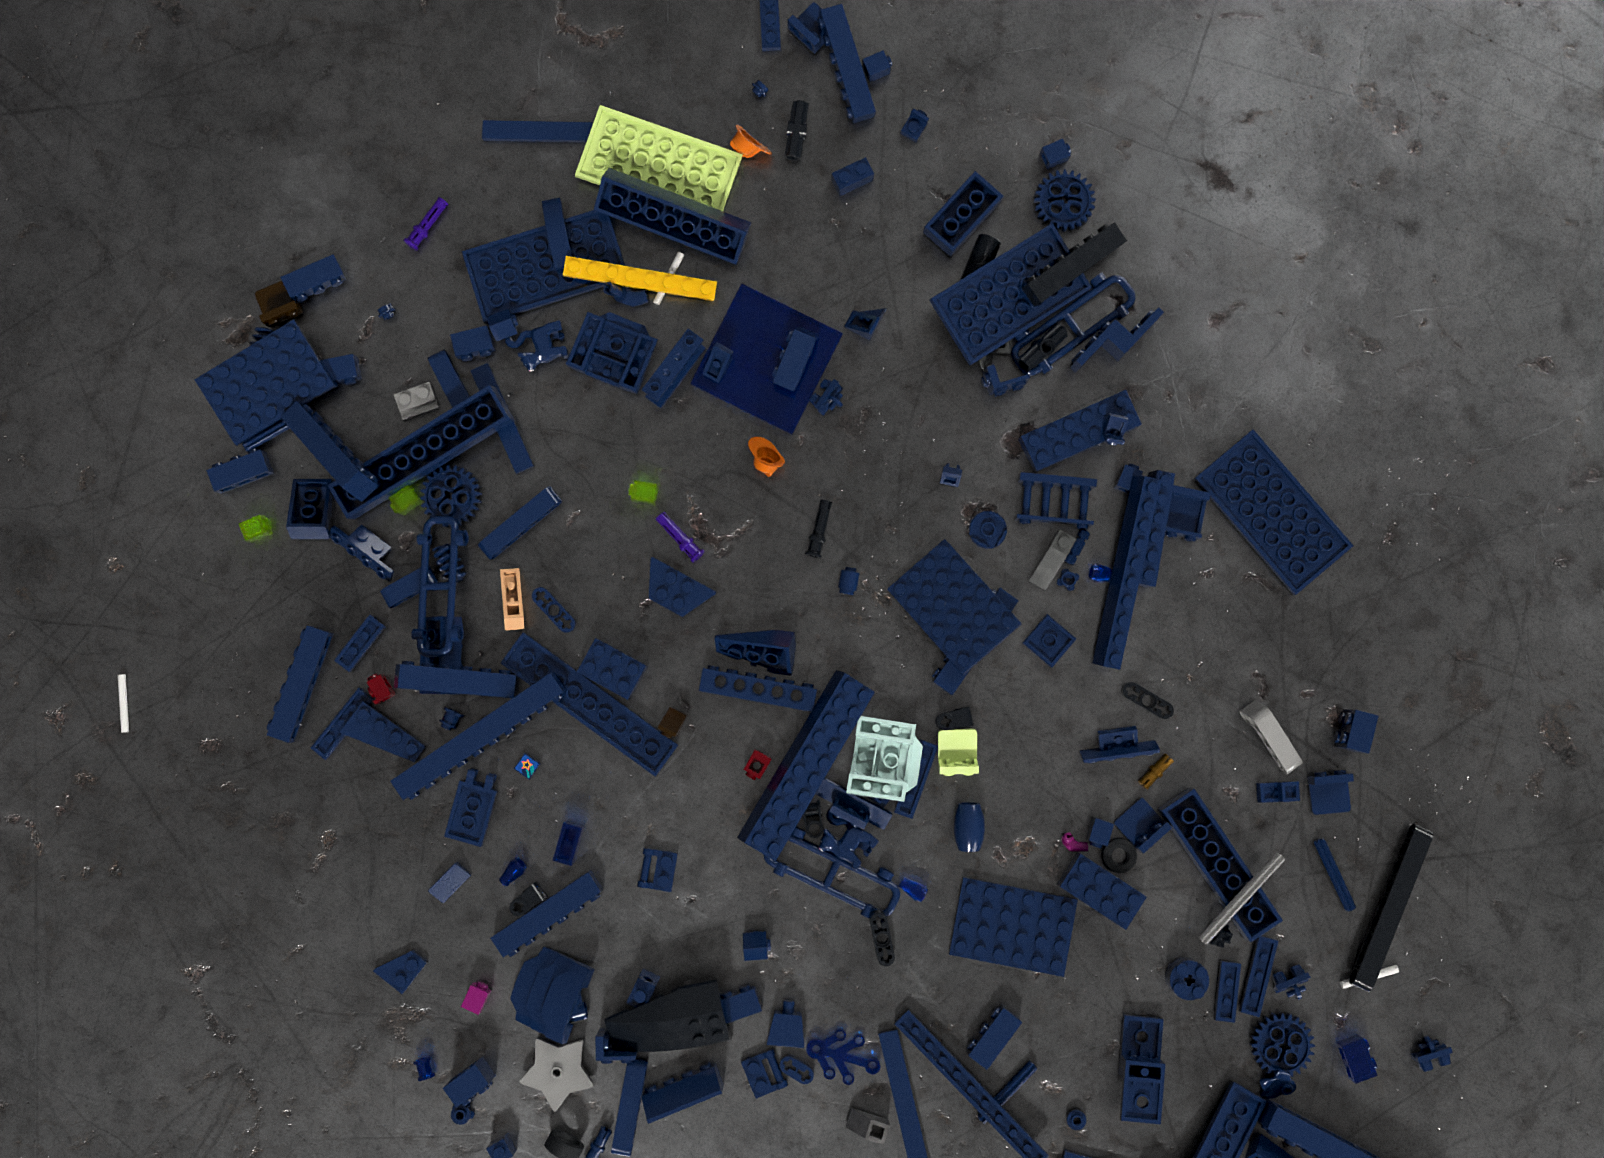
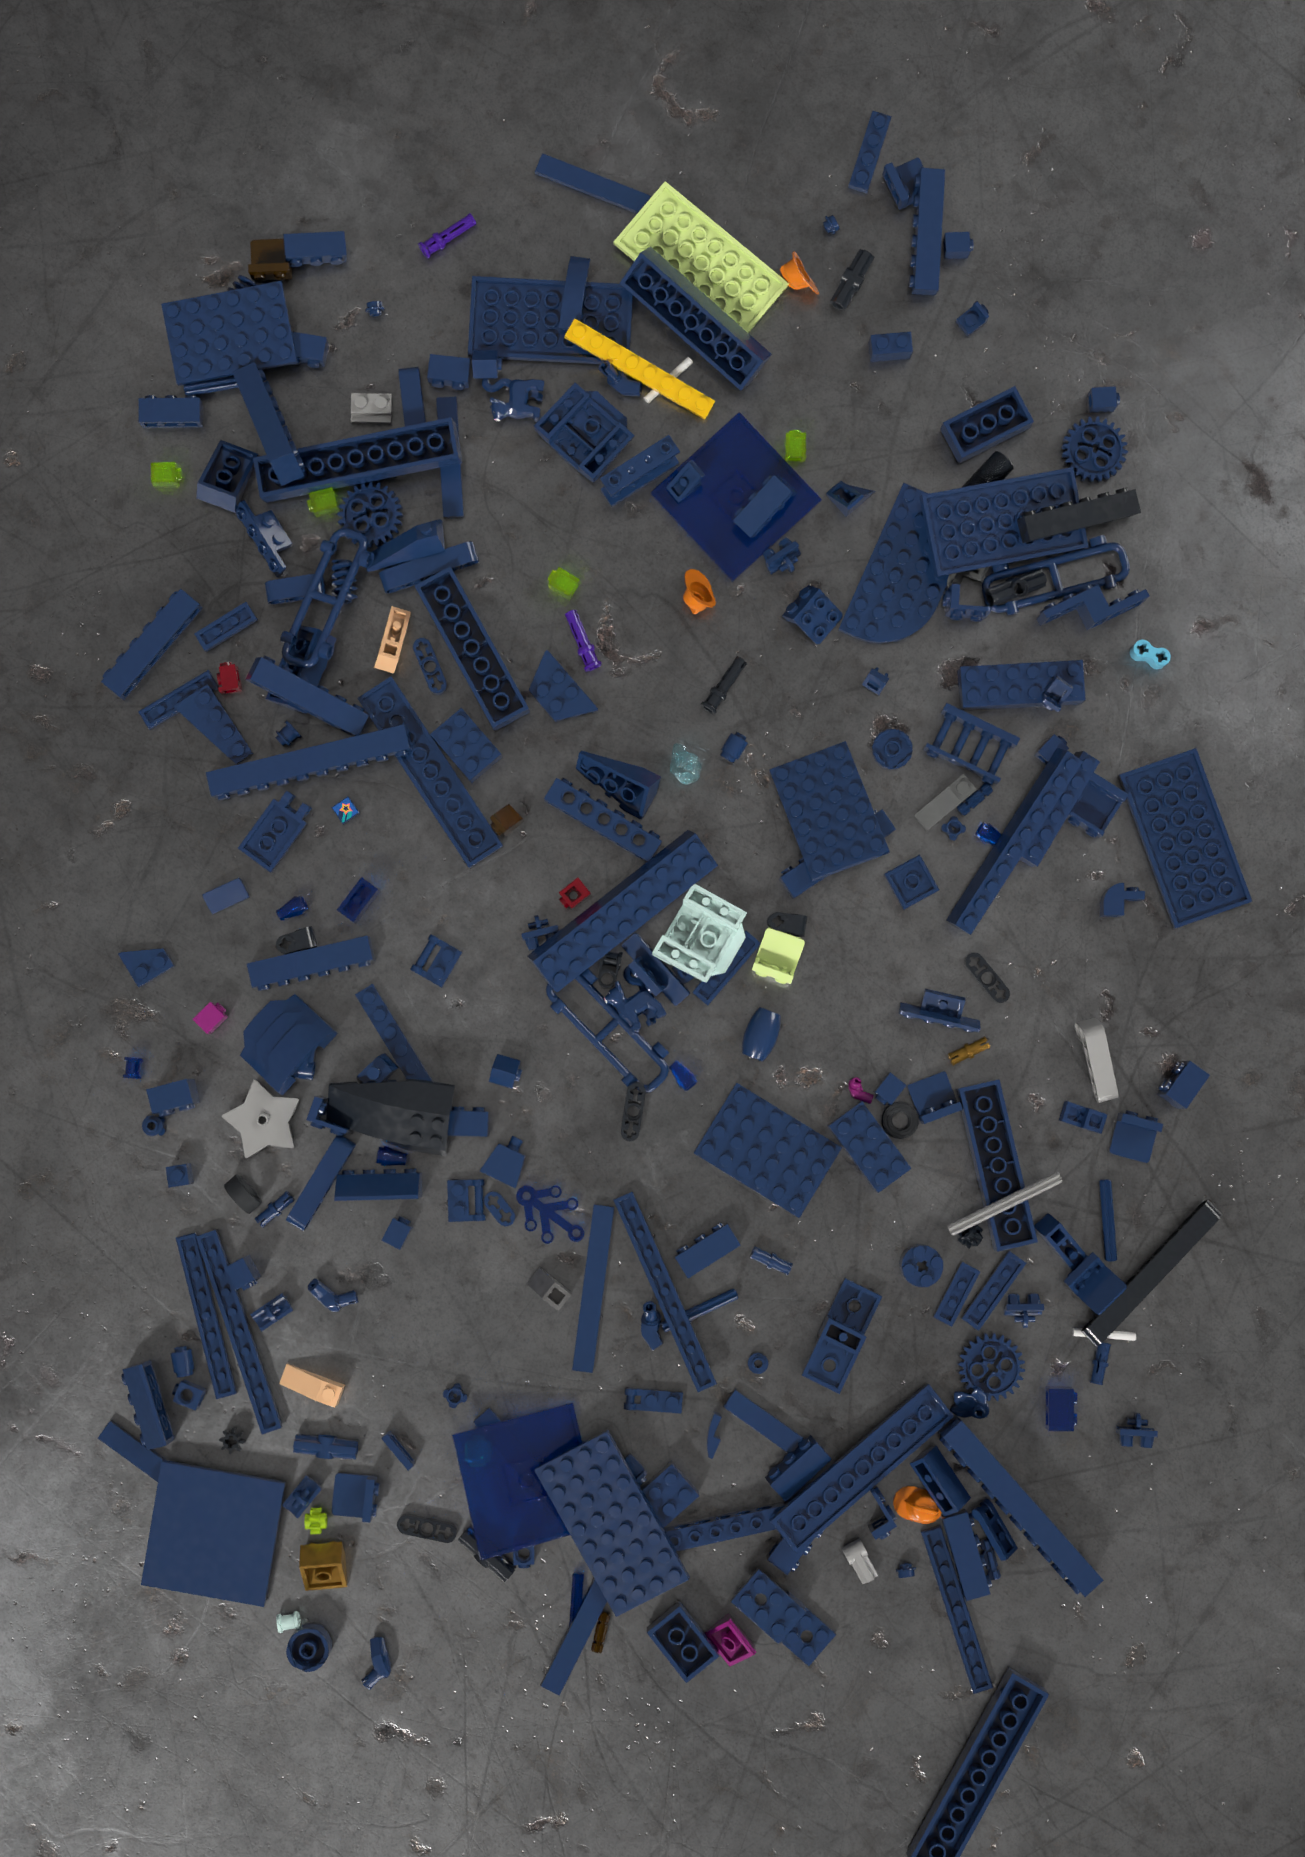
camera: 15 degrees right, 0 degrees up
none -> dark blue plate [355,984,433,1082]
none -> dark blue wedge [367,519,445,572]
none -> clear blue cone [376,1146,407,1166]
none -> dark blue brick [381,1216,413,1250]
none -> dark blue brick [415,566,530,732]
none -> dark blue hips [521,915,559,951]
none -> dark blue arm [641,1301,664,1351]
none -> clear light blue head [670,743,702,785]
none -> dark blue pin [750,1246,793,1275]
none -> dark blue bracket [782,585,843,644]
none -> clear neon green brick [784,430,806,462]
none -> dark blue plate [838,483,949,644]
none -> dark blue slope [1034,1213,1087,1271]
none -> dark blue bracket [1064,1252,1127,1315]
none -> dark blue pin [1090,1342,1111,1385]
none -> dark blue brick [1100,883,1145,917]
none -> medium azure axle [1129,640,1171,669]

